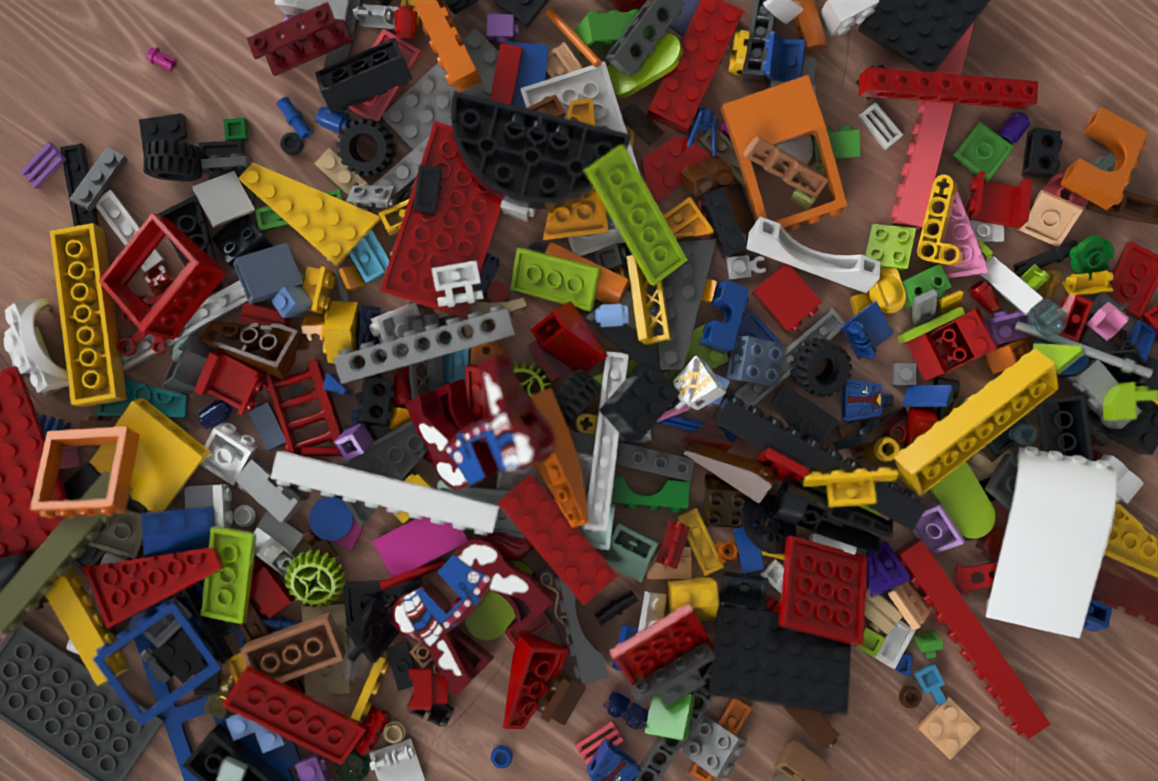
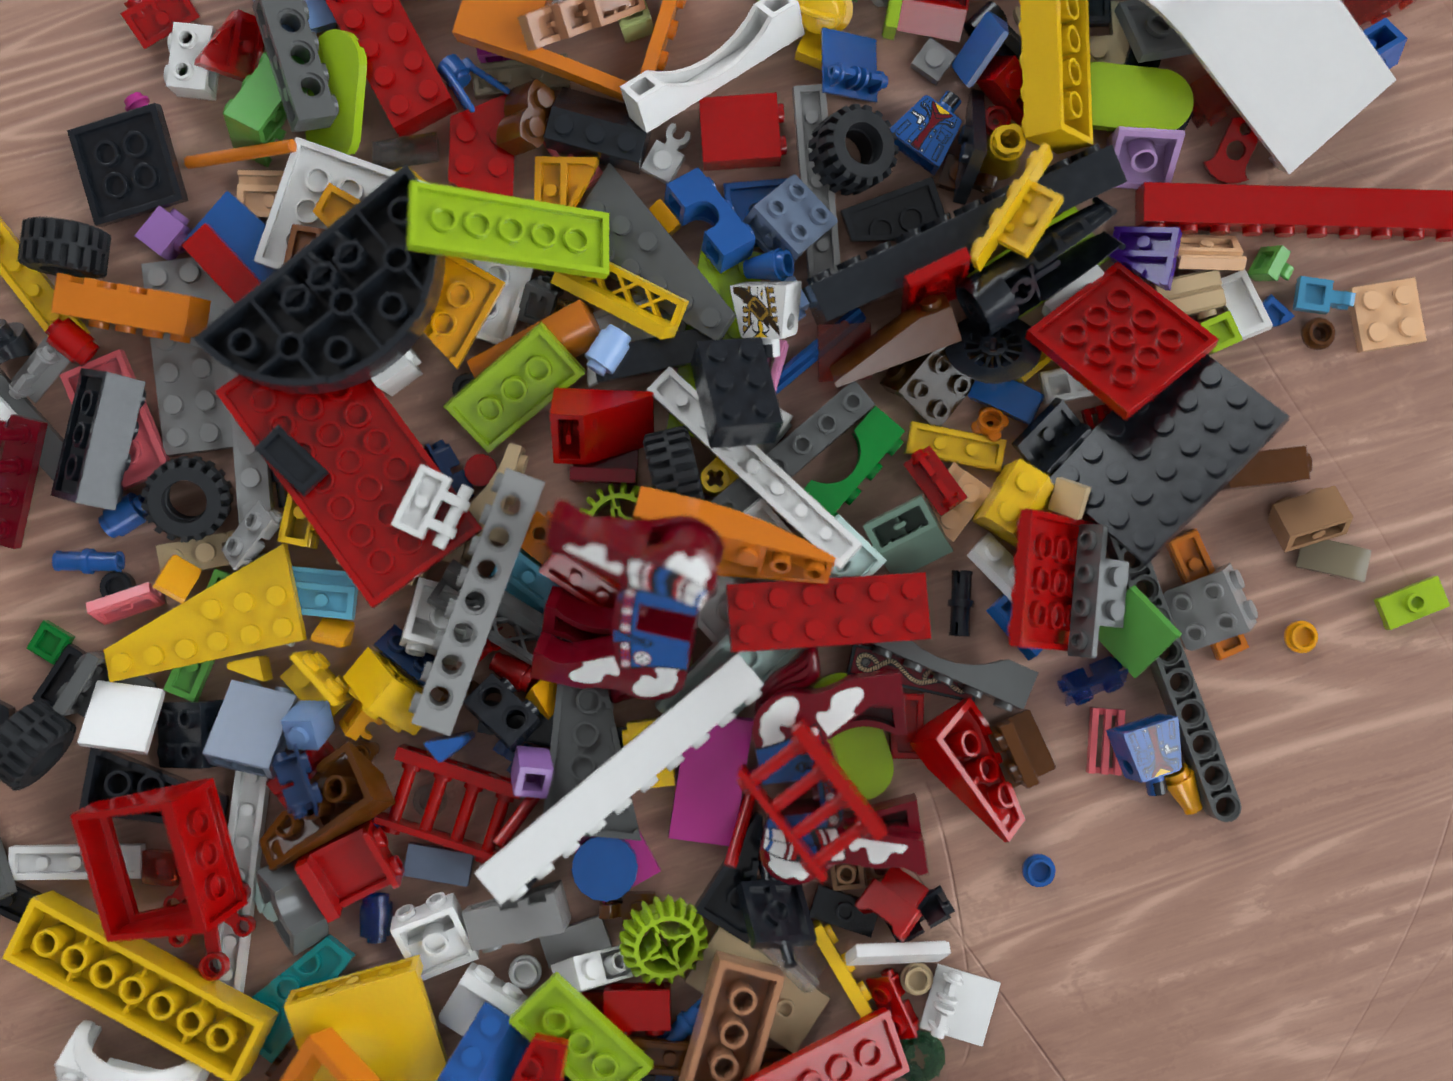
camera: 50 degrees left, 0 degrees up
light grey bar [336,269,350,302] -> none
none -> coral tile [86,582,165,625]
none -> light orange slope [152,554,202,604]
none -> yellow slope [226,655,273,681]
none -> dark blue hinge [272,744,322,819]
none -> red fence [736,718,888,883]
none -> blue cone [743,248,794,281]
none -> white tile [845,941,951,966]
none -> tan tile [1048,477,1091,520]

